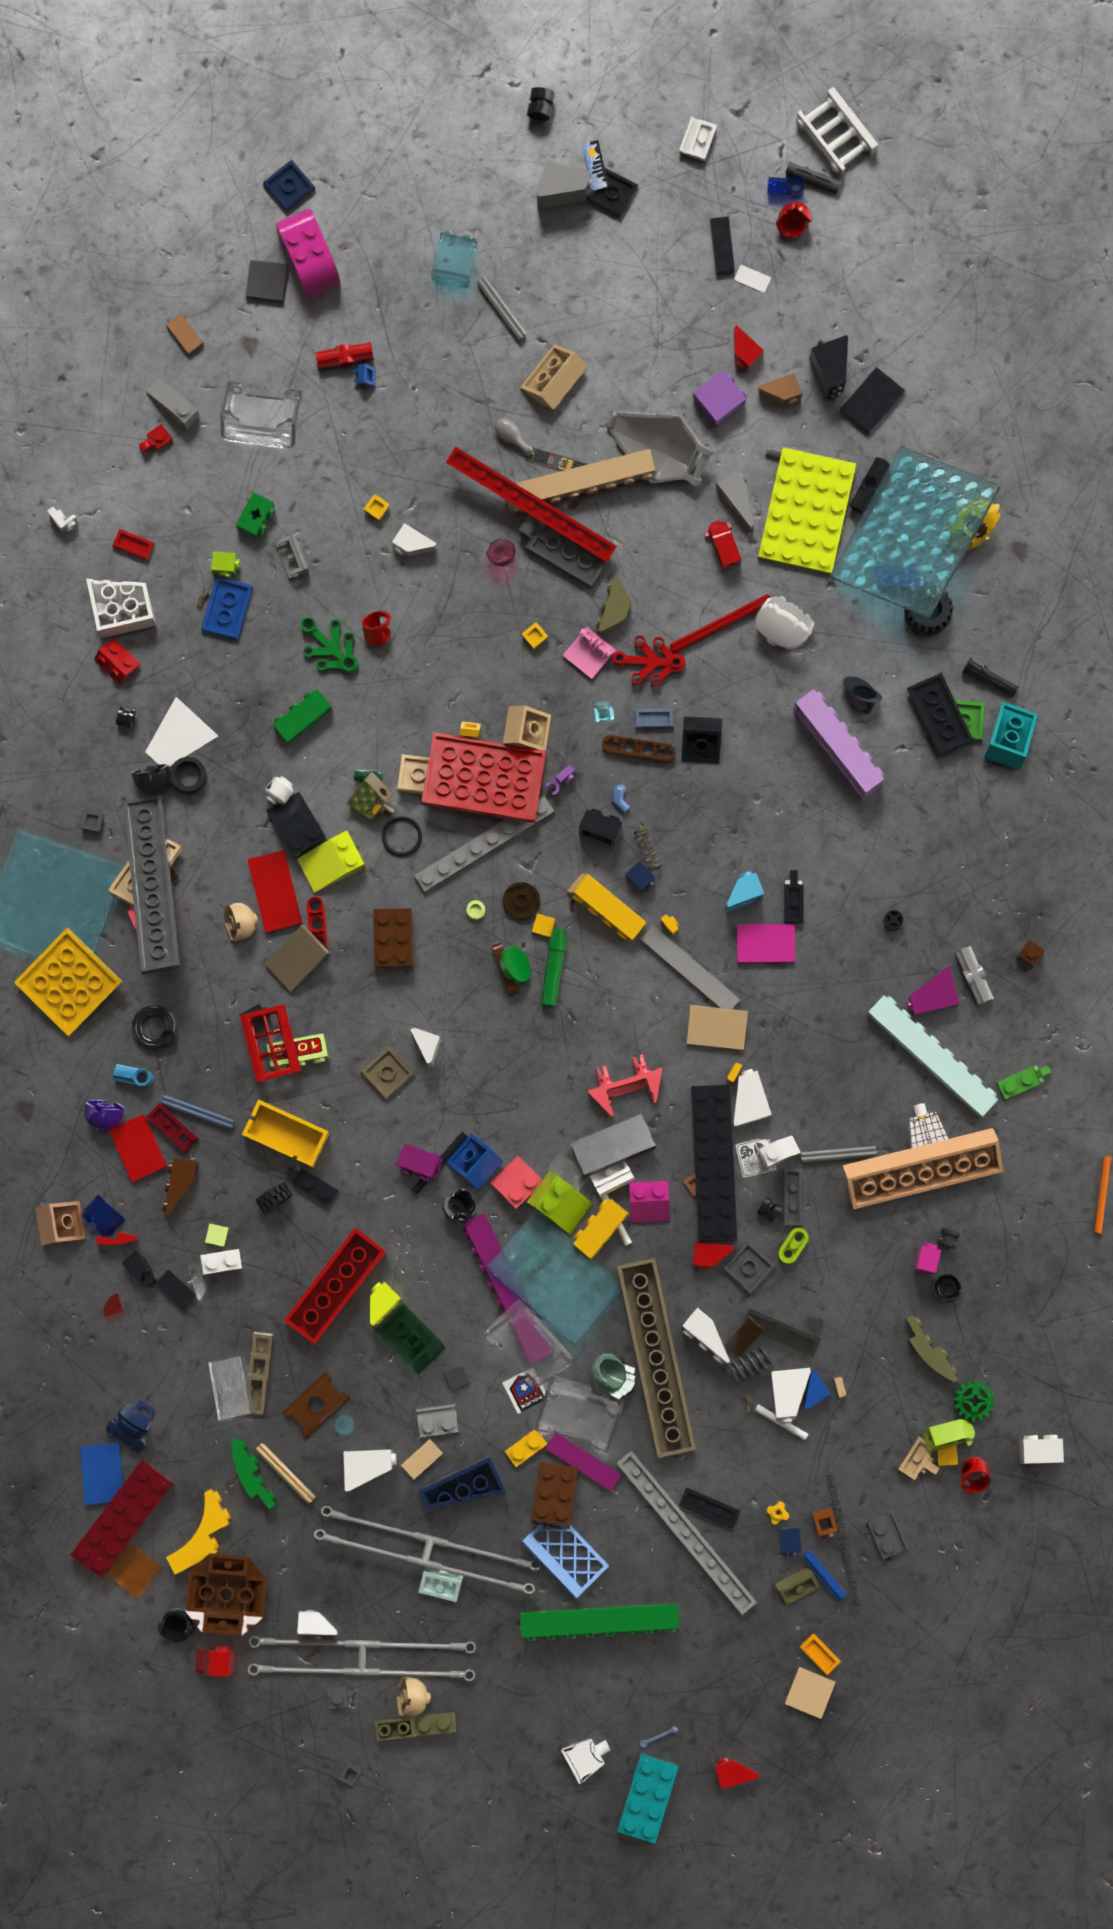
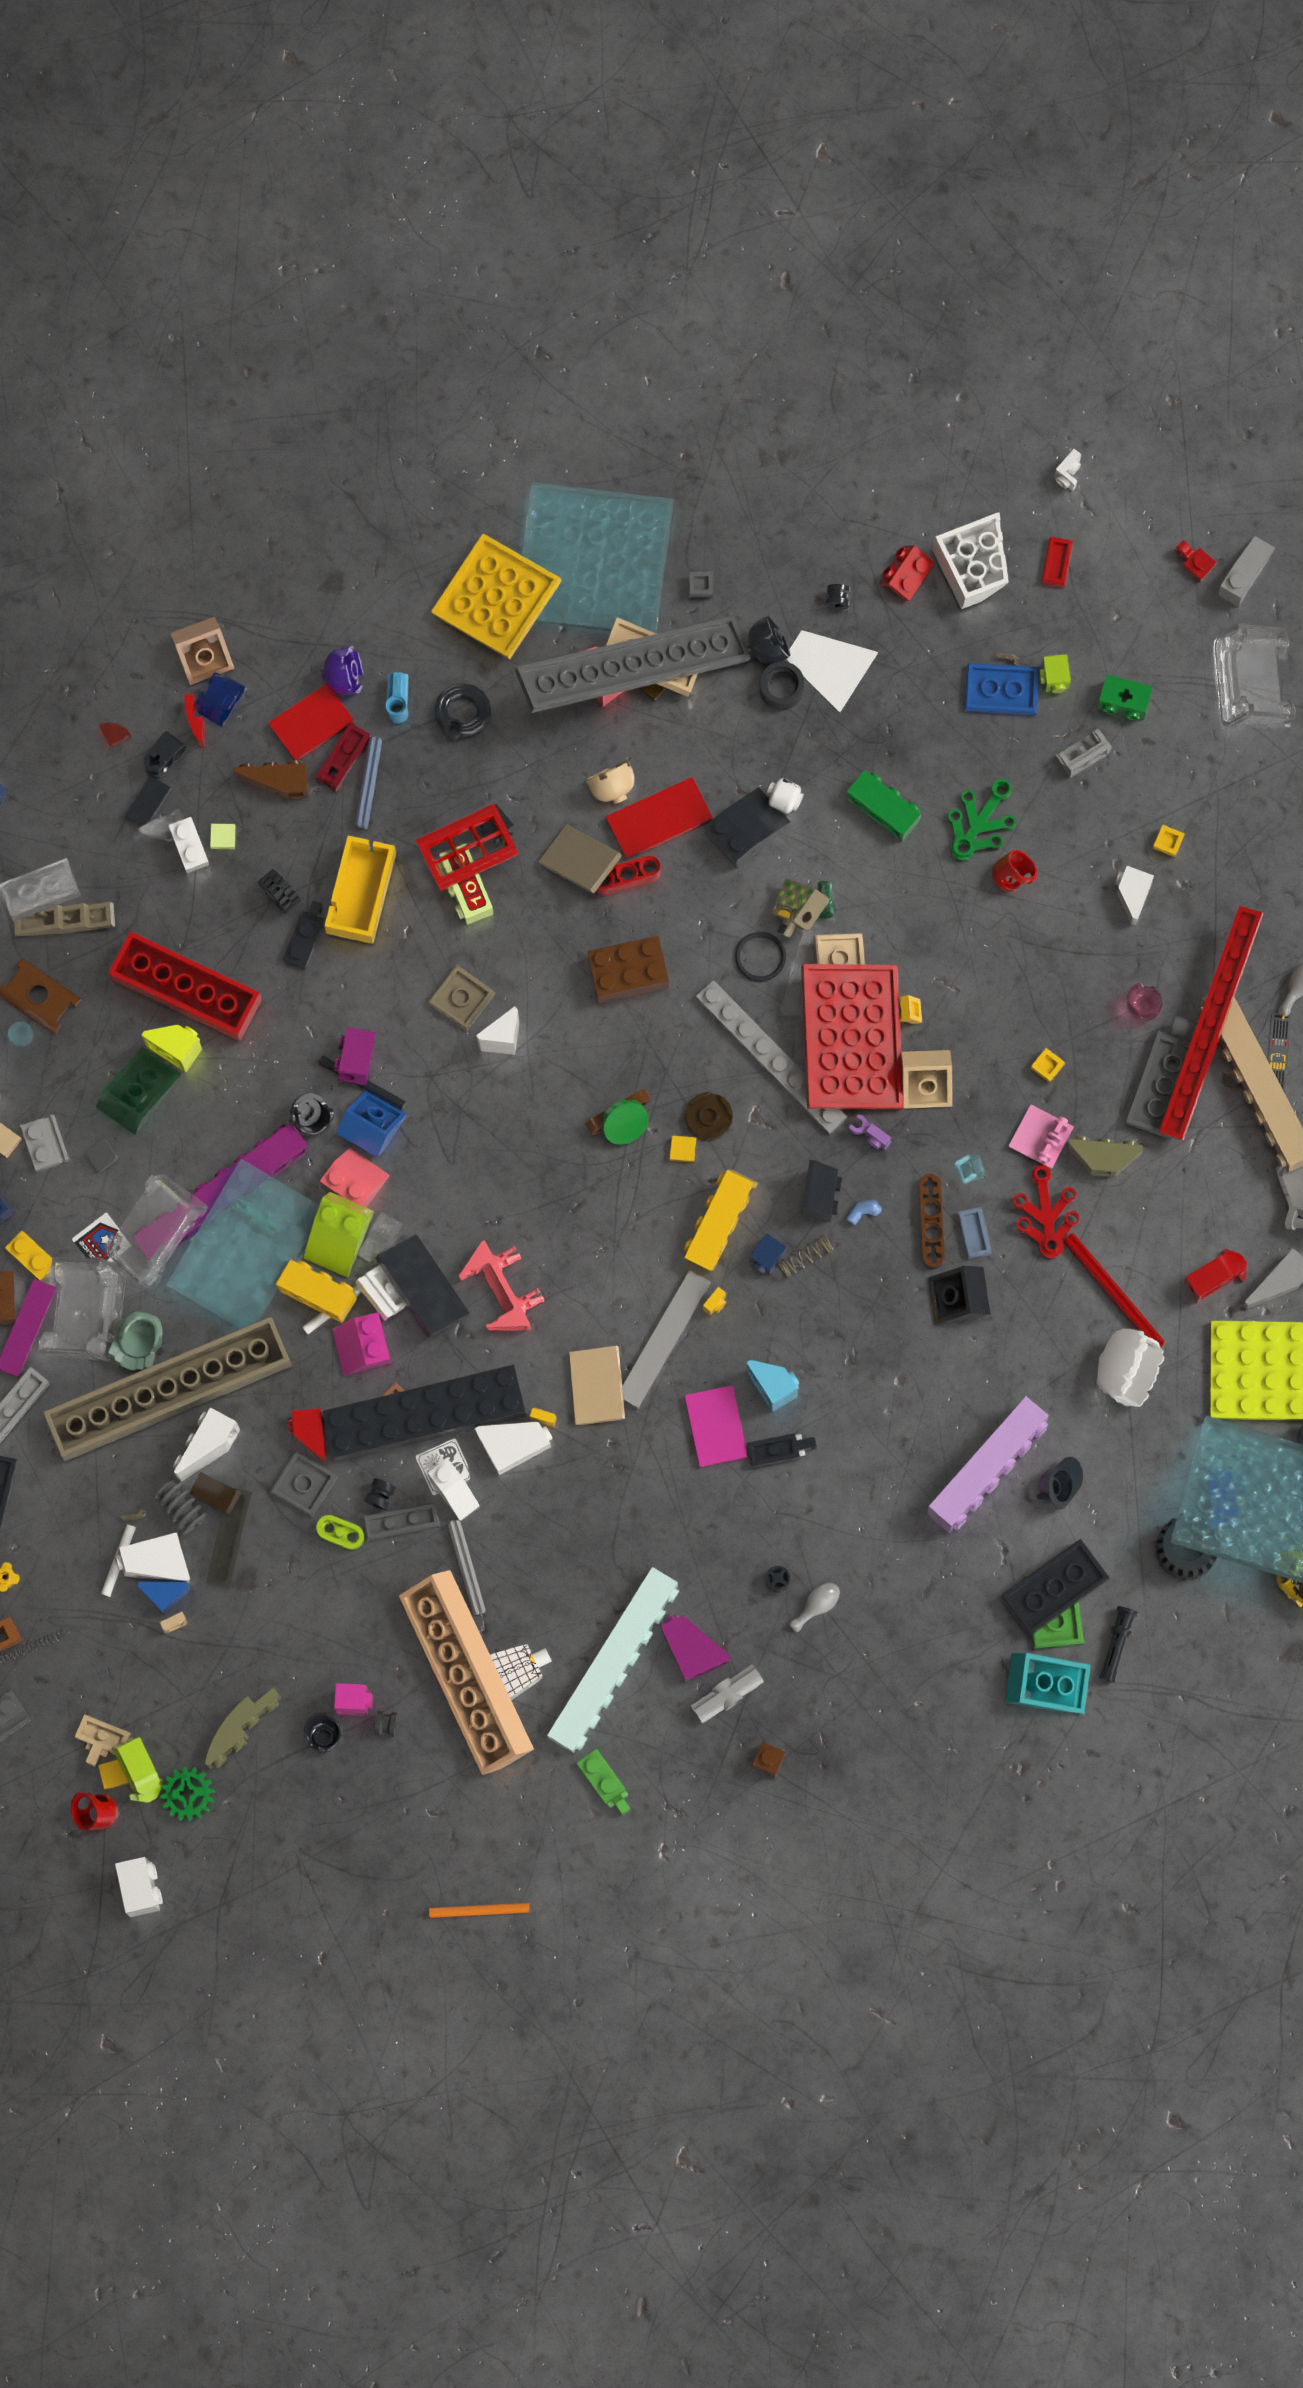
camera: 80 degrees right, 5 degrees down
neon yellow slope [297,831,366,893] -> none
yellowish green tile [466,900,486,920] -> none
green piece [541,928,568,1007] -> none
none -> light grey piece [789,1583,840,1632]

